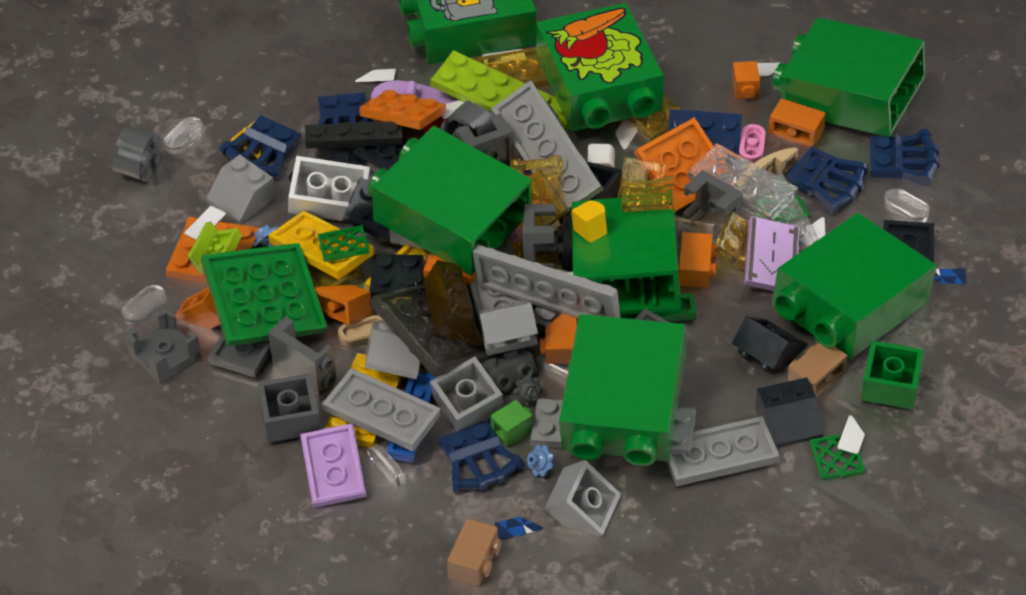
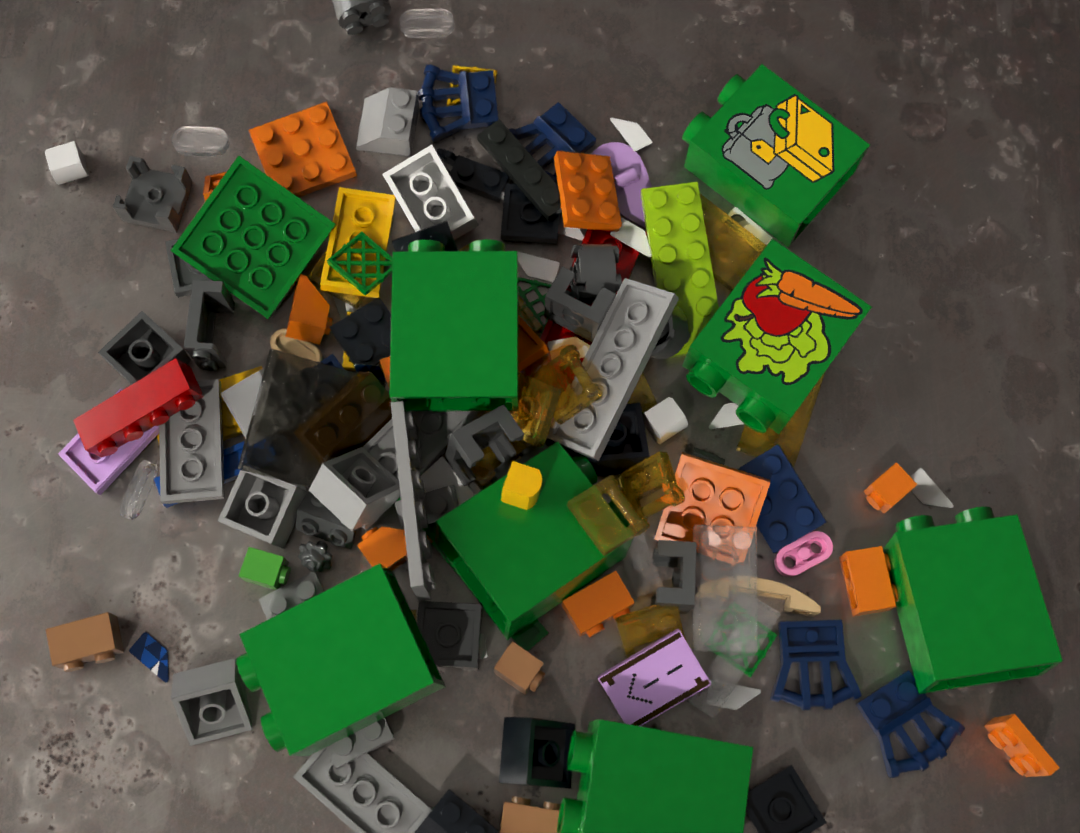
camera: 50 degrees right, 25 degrees up
white sticker [184,206,226,239] -> none
lime bracket [188,221,243,274] -> none
medium blue plant [253,225,278,247] -> none
dark blue plate [439,421,525,493] -> none
medium blue plant [527,445,554,477] -> none
clear tile [884,189,930,222] -> none
none -> white piece [45,141,89,185]
none -> red brick [73,358,204,457]
none -> medium nougat brick [494,641,545,695]
none -> orange plate [984,714,1060,777]

